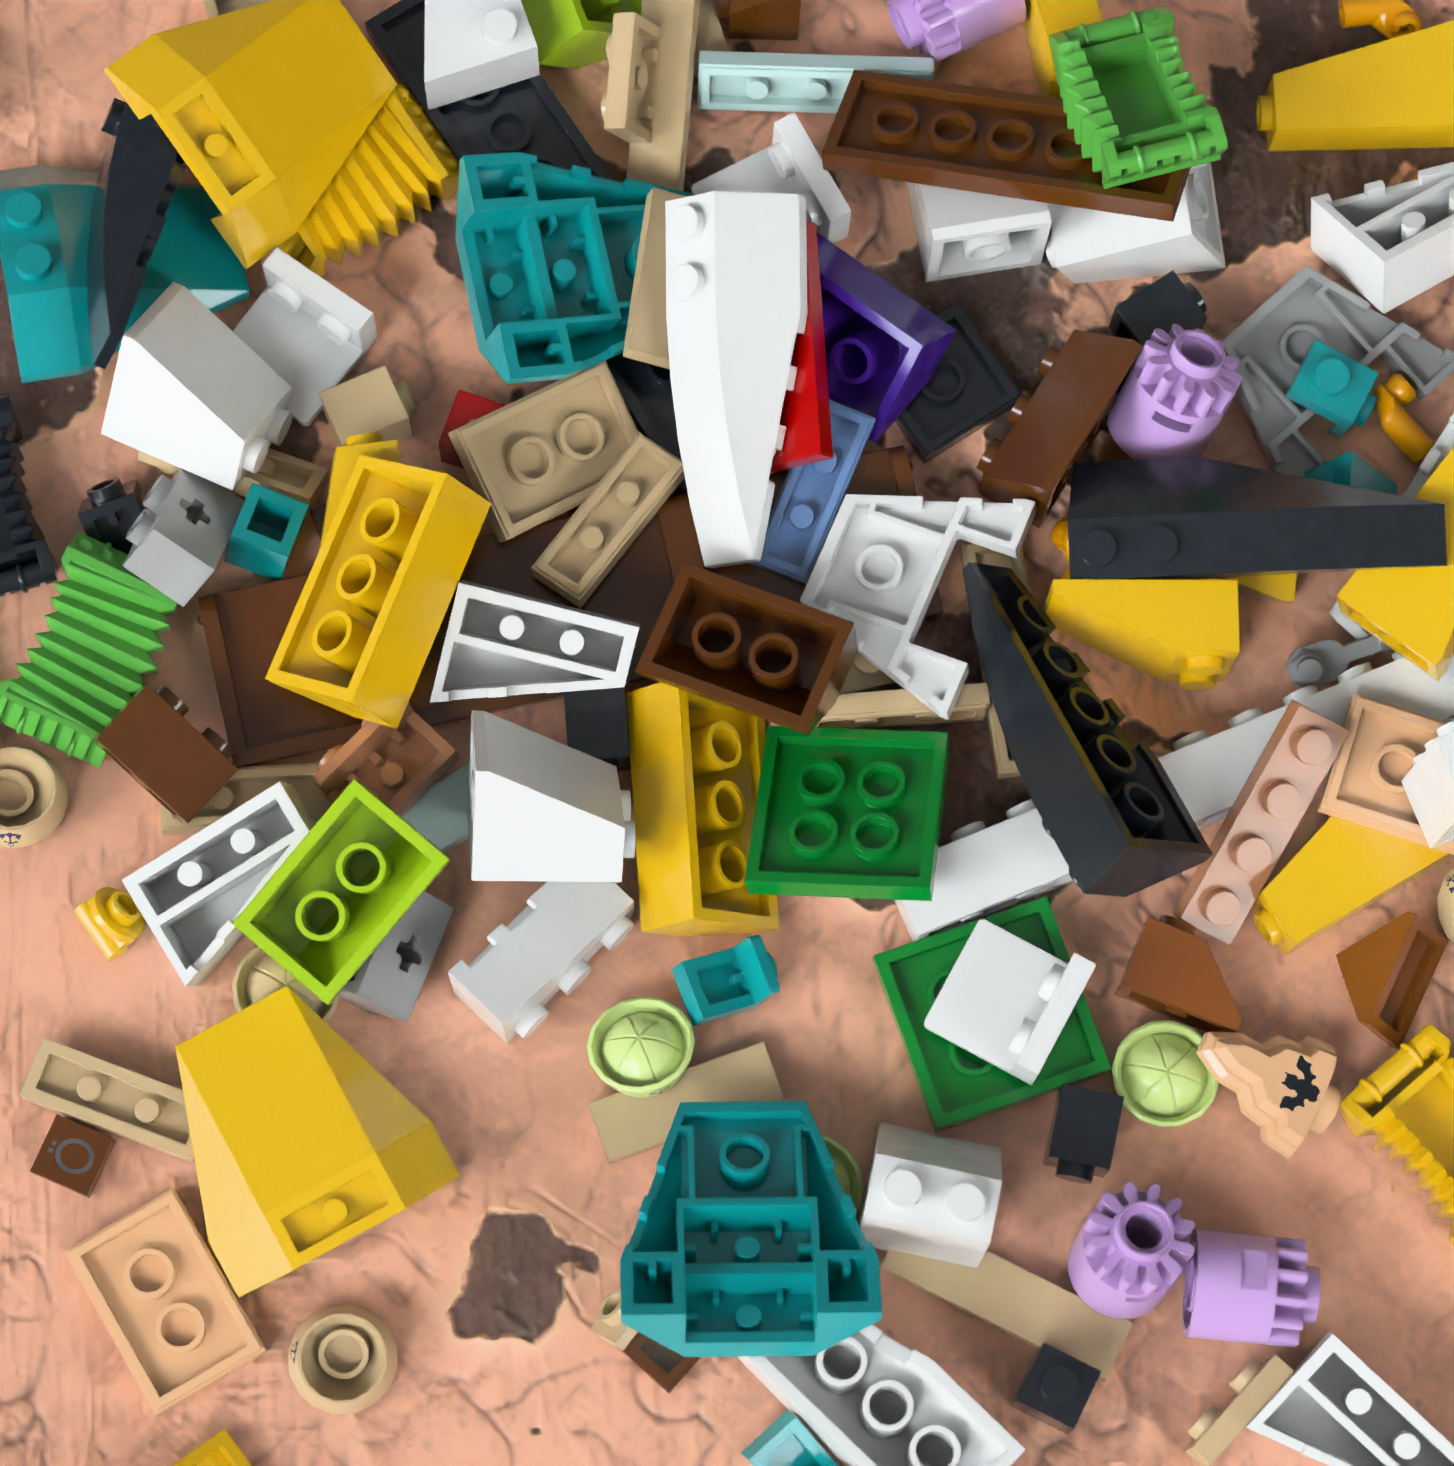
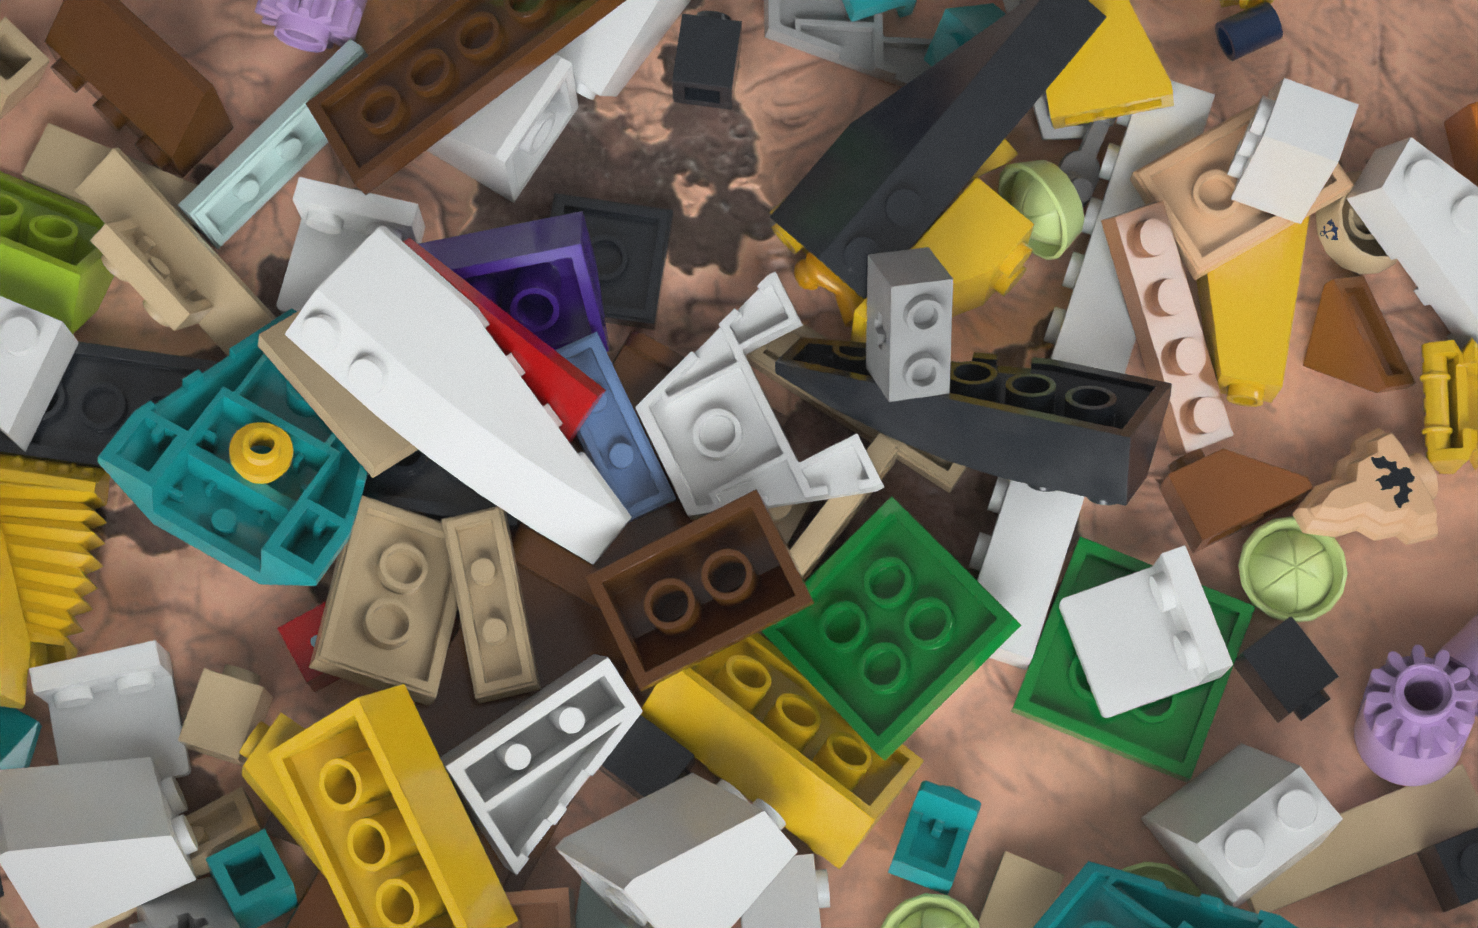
camera: 45 degrees left, 0 degrees up
reddish brown slope [976,330,1143,529] -> none
lavender gear [1107,324,1243,460] -> none
none -> yellow plate [229,422,293,484]
none -> light grey brick [866,247,953,402]
none -> yellowish green hat [998,160,1084,260]

